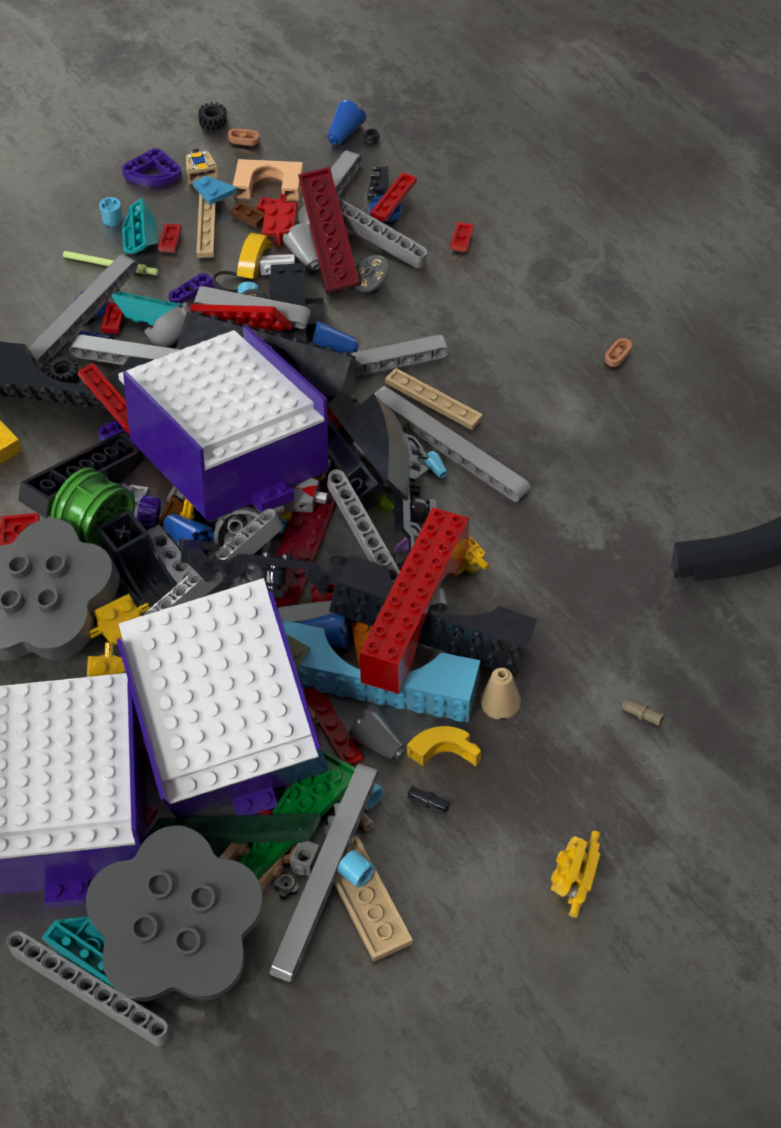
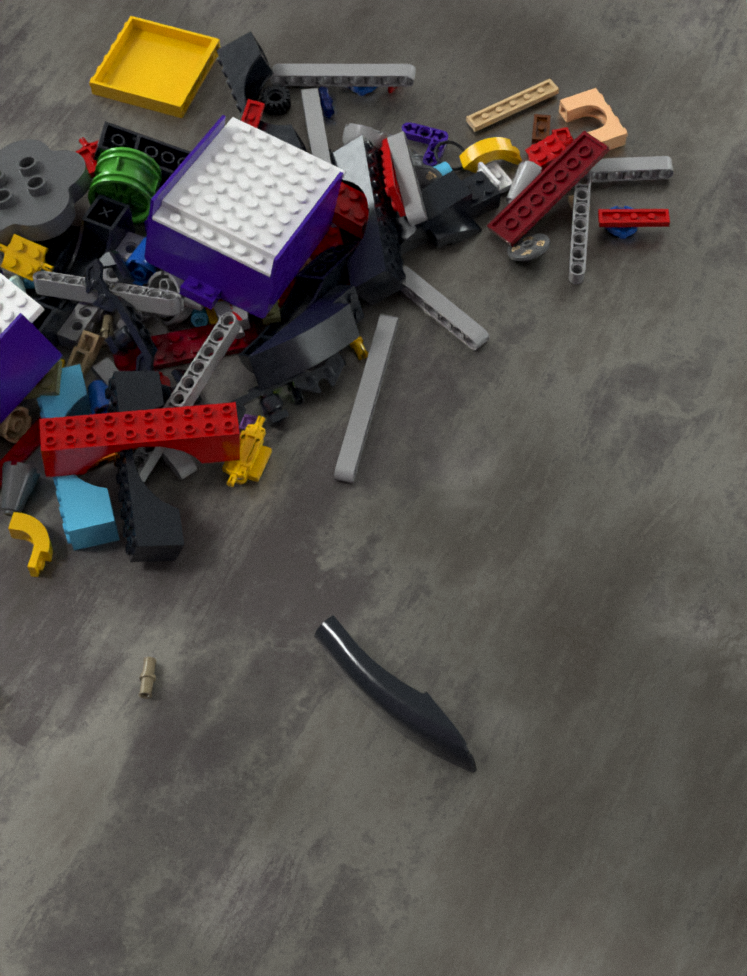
camera: 60 degrees right, 5 degrees up
yellowish green bar [63,251,159,276] -> none
medium azure piece [99,197,123,226] -> none
red plate [101,303,124,334] -> none
teal wedge [112,291,182,326] -> none
dark purple beam [122,148,182,186] -> none
teal wedge [122,198,158,254] -> none
red plate [158,223,182,253] -> none
tan torso [186,149,219,185] -> none
dark azure wing [193,176,237,205] -> none
black tyre [198,102,227,130] -> none
nougat plate [228,128,260,146] -> none
blue cone [312,321,359,354] -> none
blue cone [327,100,367,145] -> none
black plate [364,128,380,143] -> none
black hinge [367,166,389,200] -> none
tan plate [385,368,483,430] -> none
medium azure cone [423,451,448,479] -> none
red plate [450,222,474,252] -> none
tan cone [481,668,521,720] -> none
nougat plate [605,338,632,367] -> none

